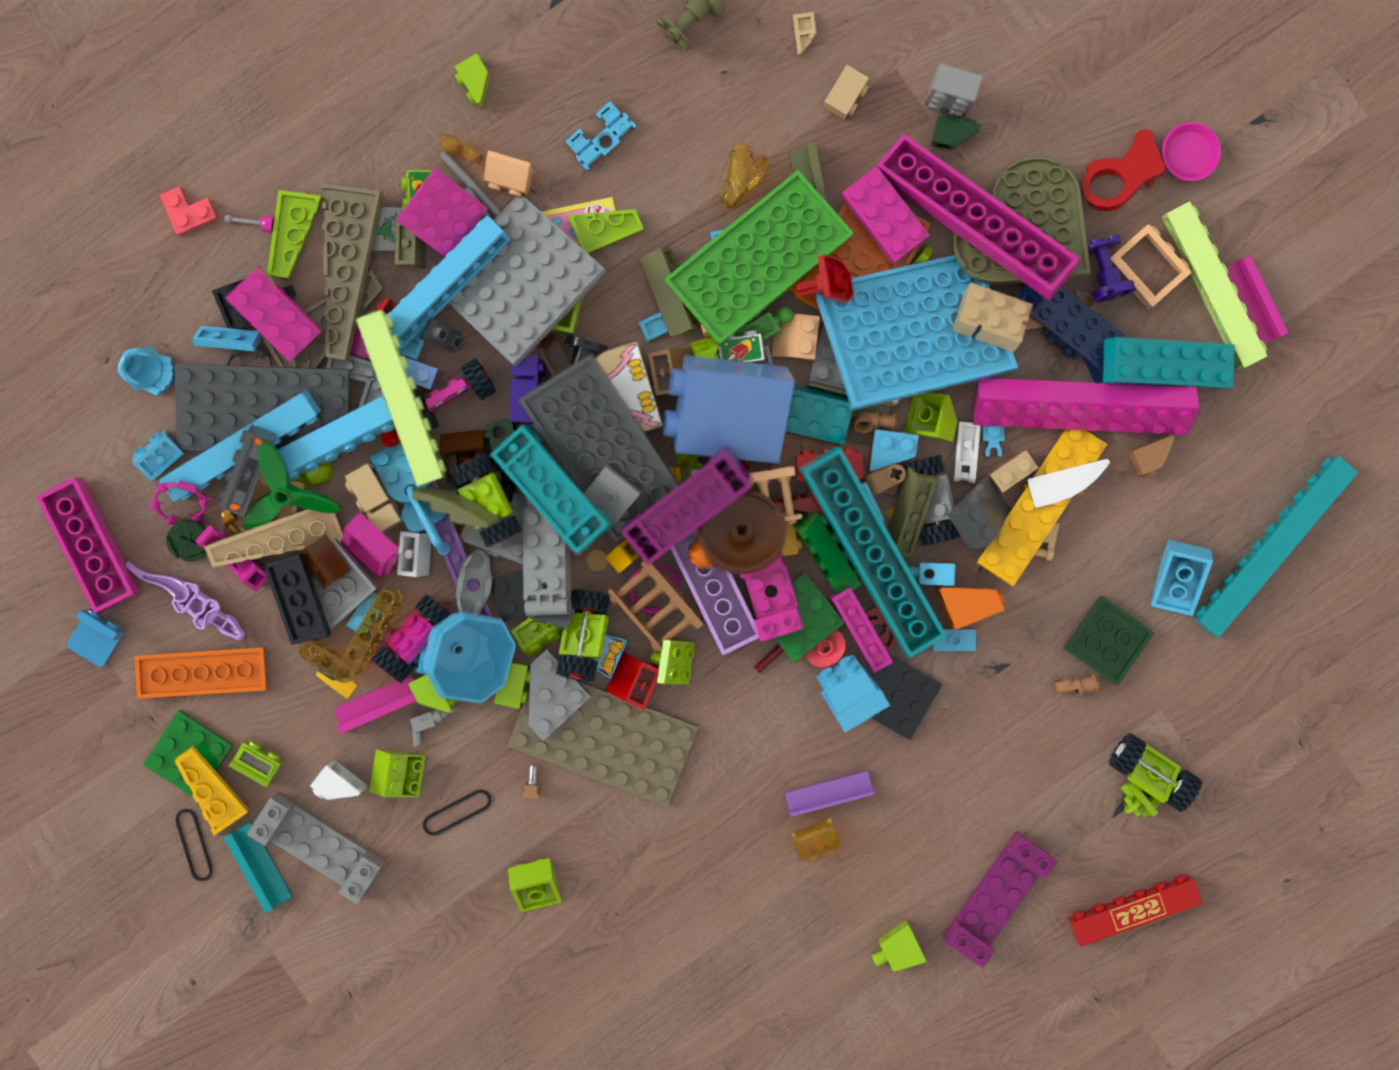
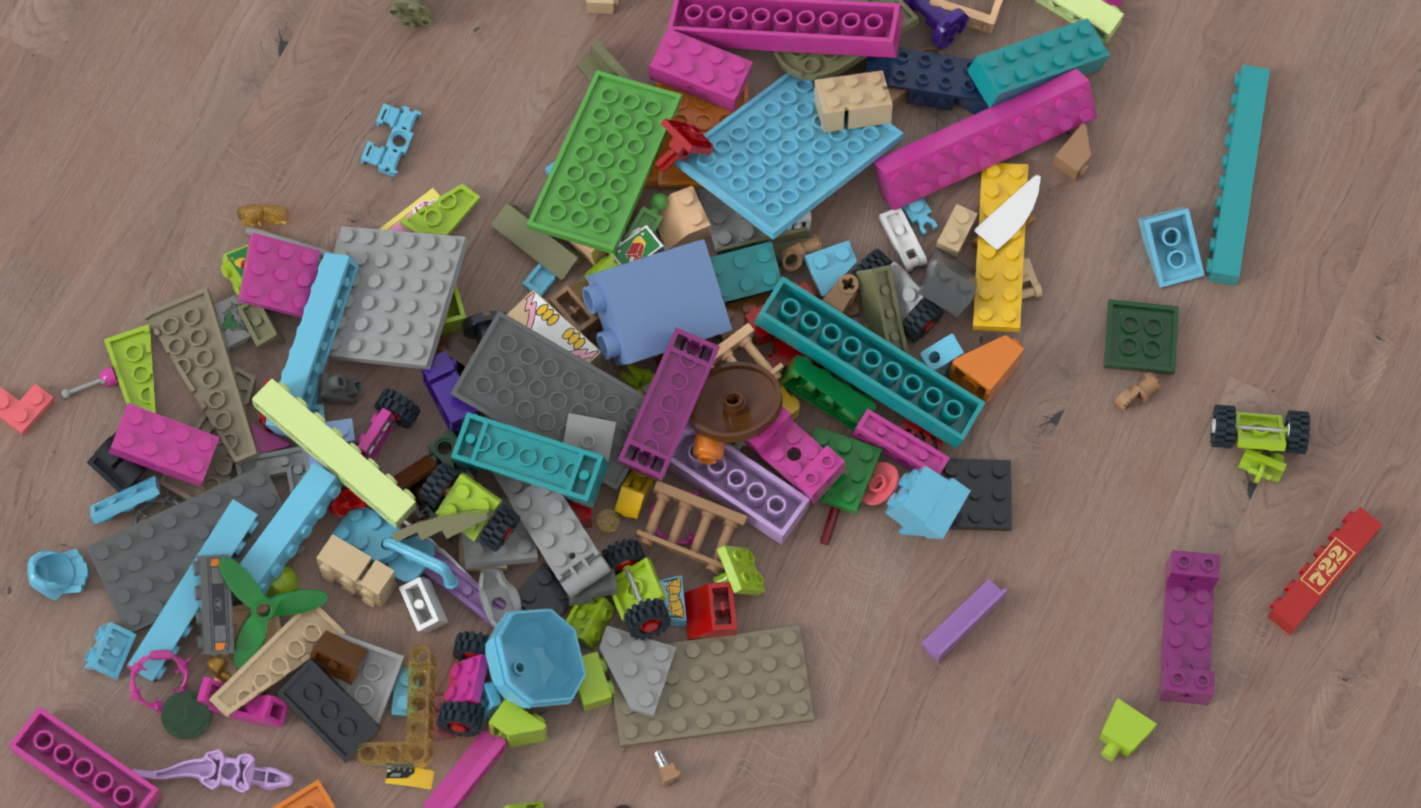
camera: 35 degrees left, 20 degrees down
dark pink window [342,513,399,579] -> none
light grey piece [410,709,455,747] -> none
lime slope [454,53,490,109] -> none
light nougat slope [484,150,534,197] -> none
clear yellow animal [720,144,770,208] -> none
clear yellow slope [791,818,841,862] -> none
lime slope [904,392,958,442] -> none
lime tile [910,243,933,265] -> none
medium azure plate [932,629,976,651] -> none

